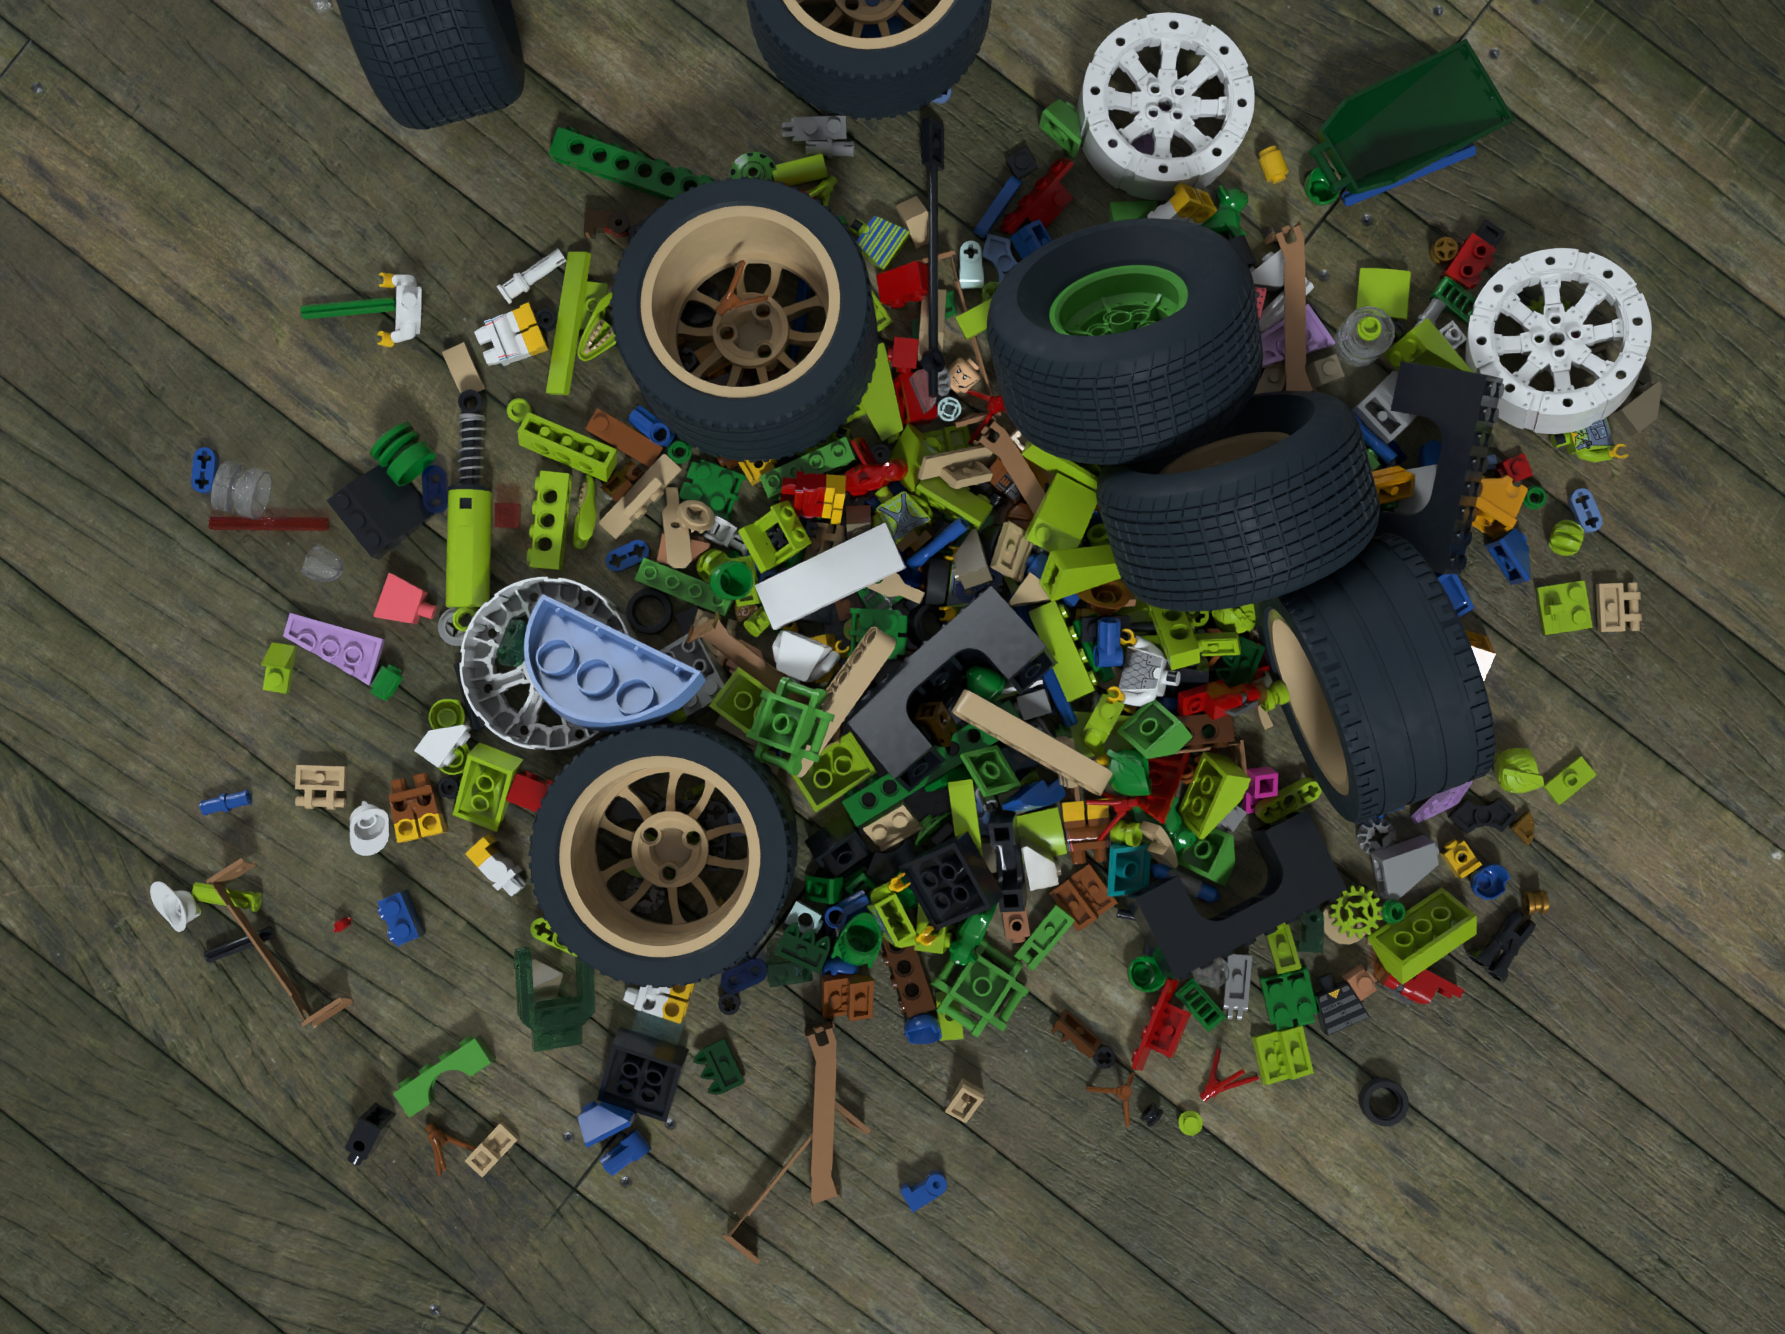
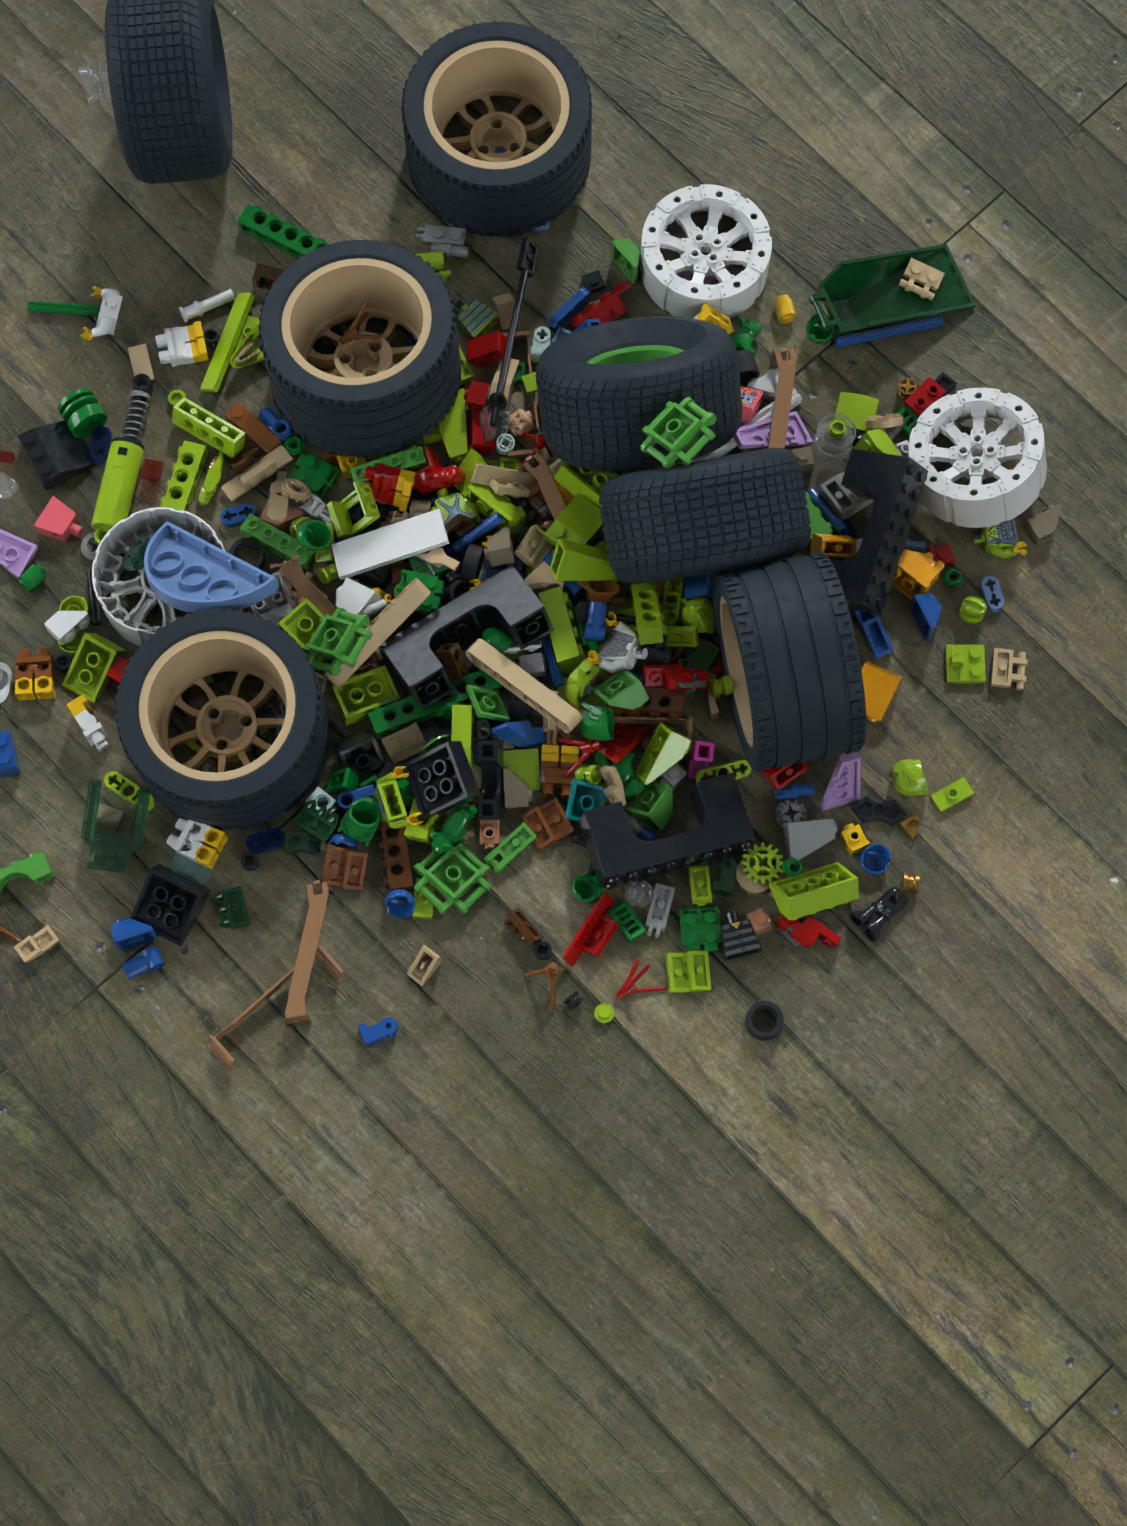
camera: 15 degrees right, 15 degrees down
none -> bright green brick [641,397,717,470]
none -> tan tile [865,414,903,428]
none -> tan plate [899,258,945,301]

